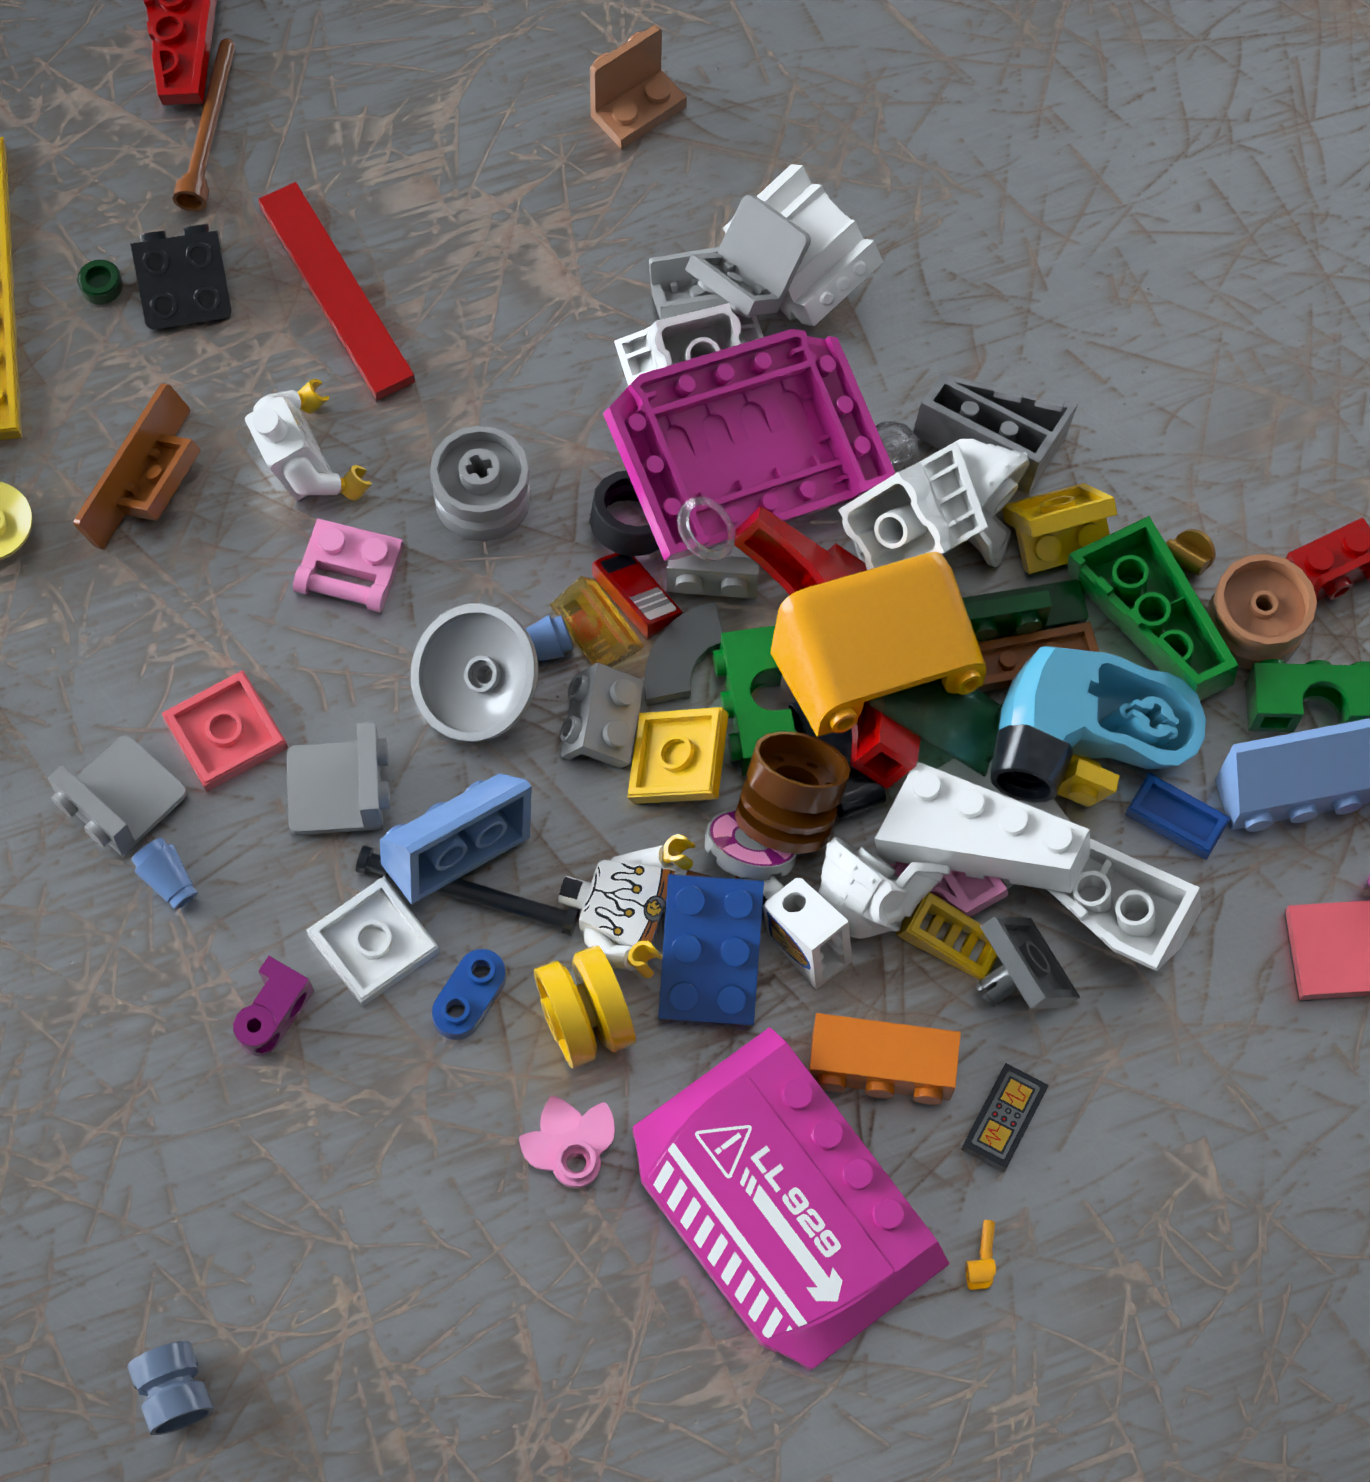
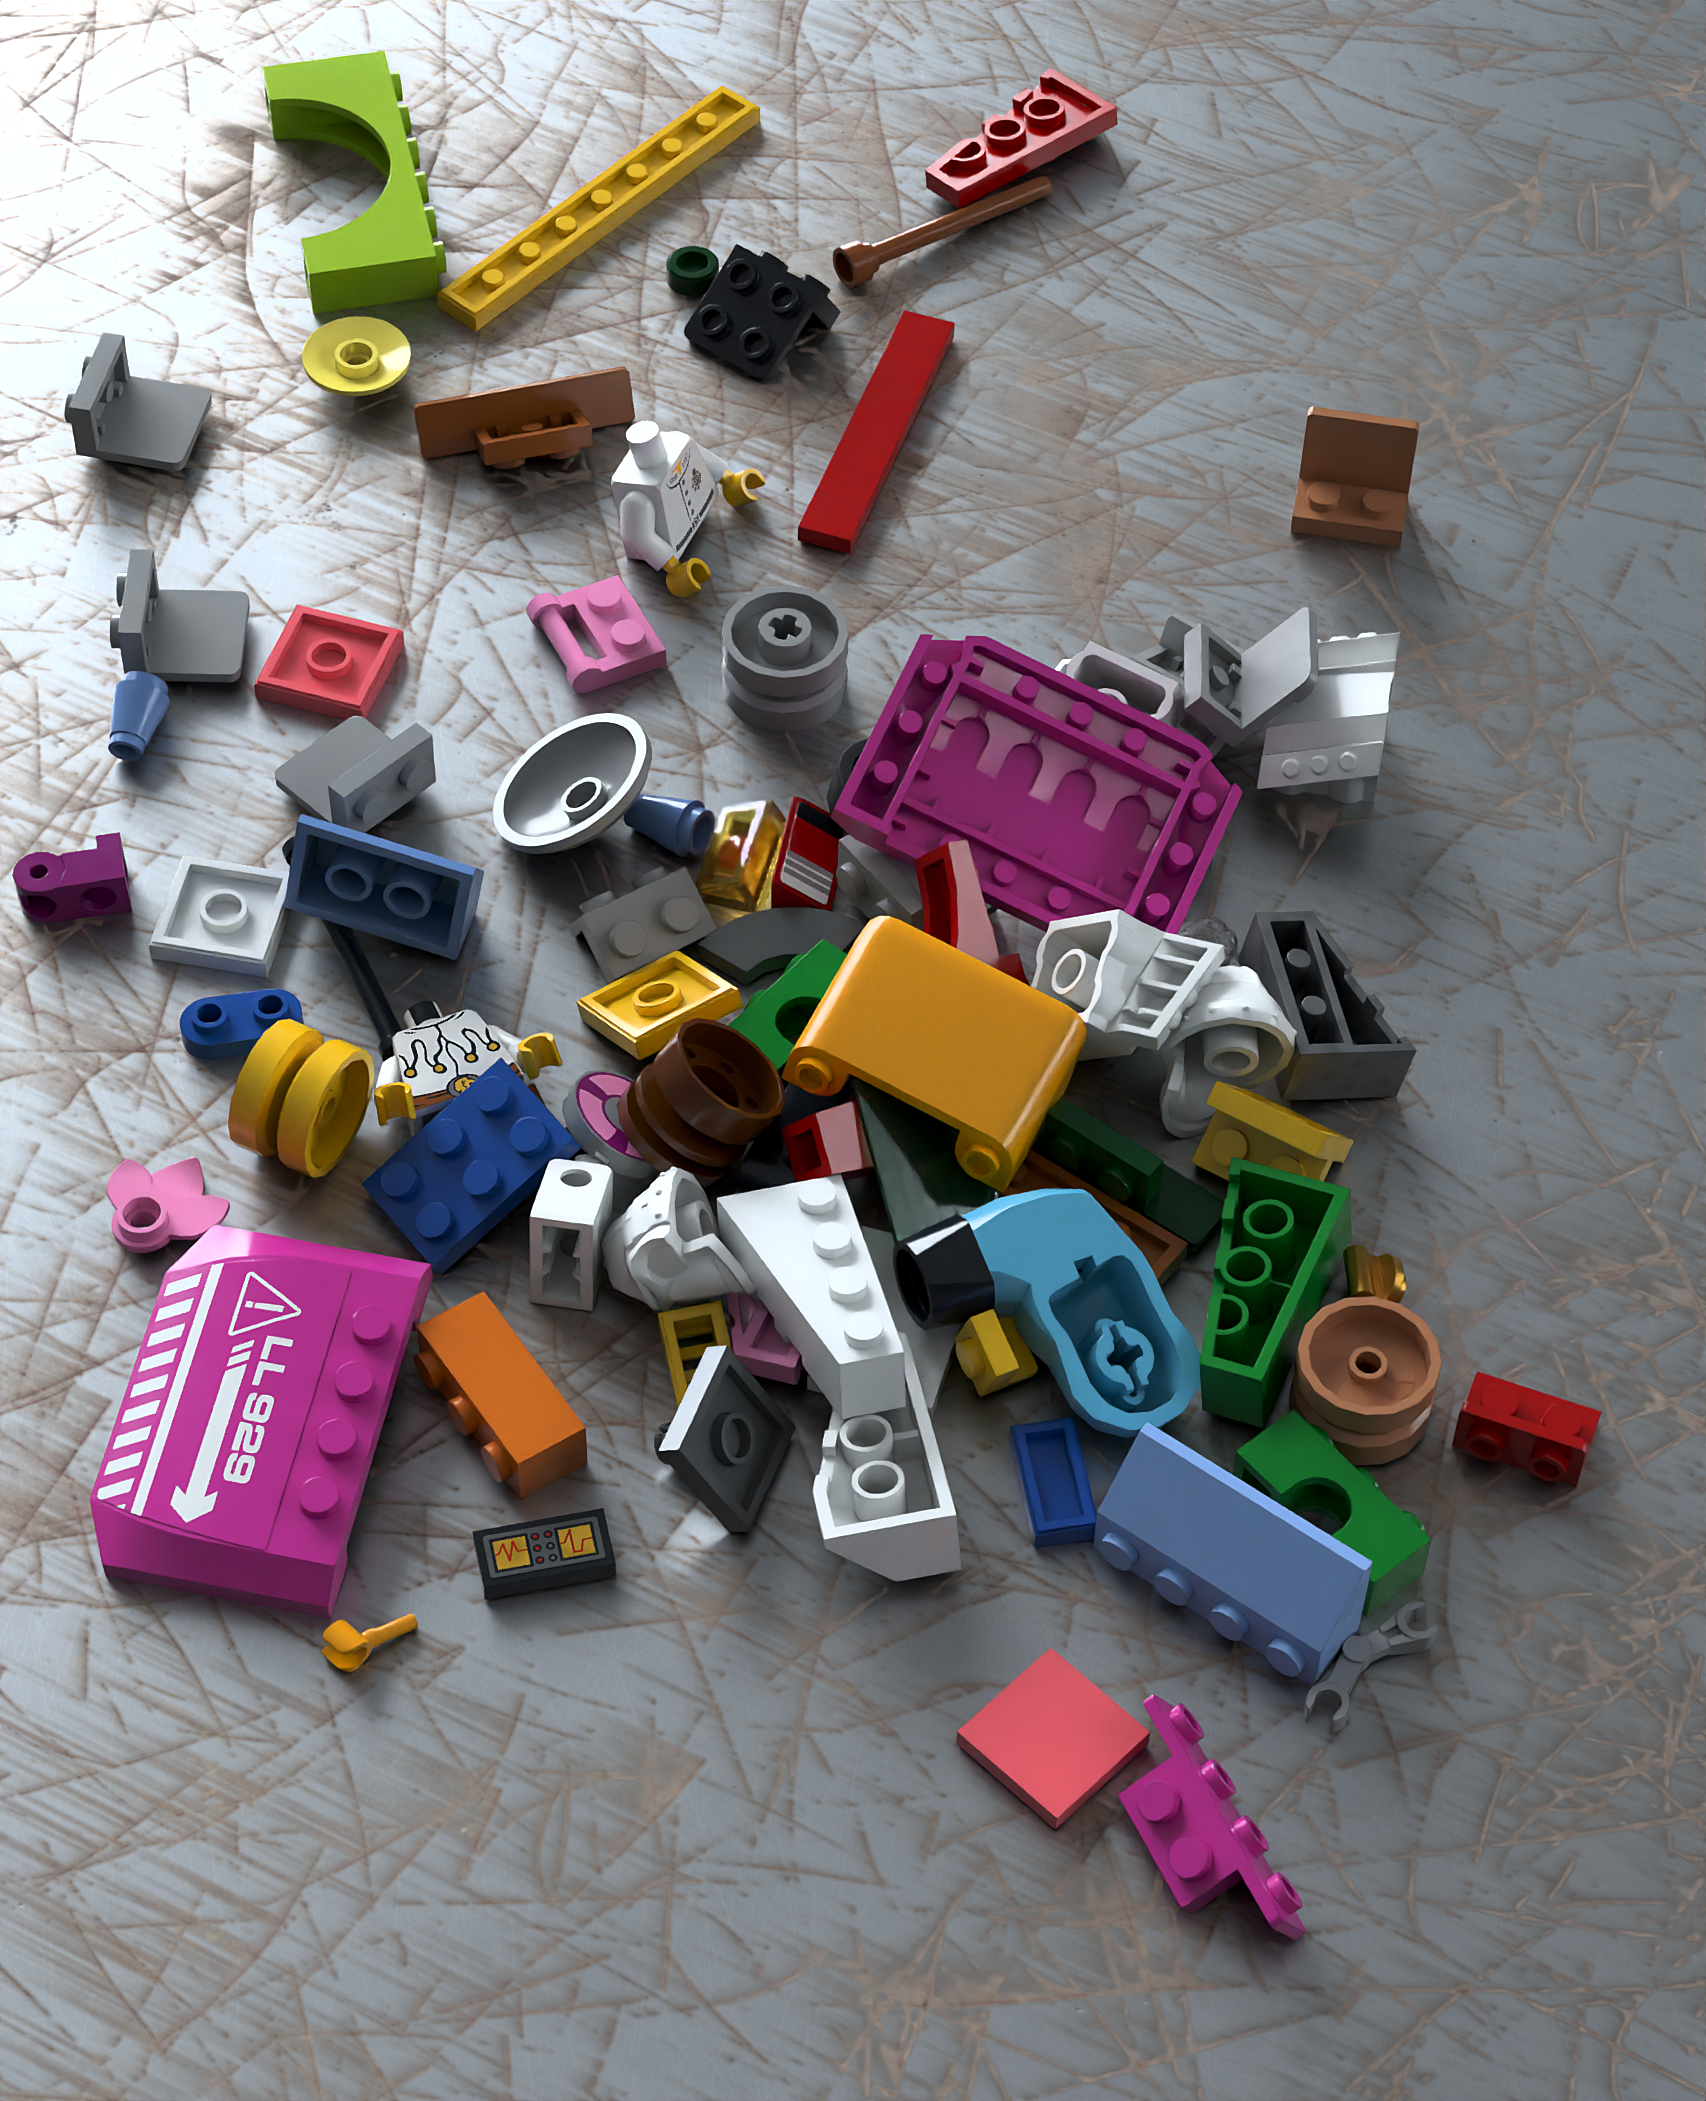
camera: 50 degrees right, 15 degrees down
clear piece [677,497,735,561] -> none

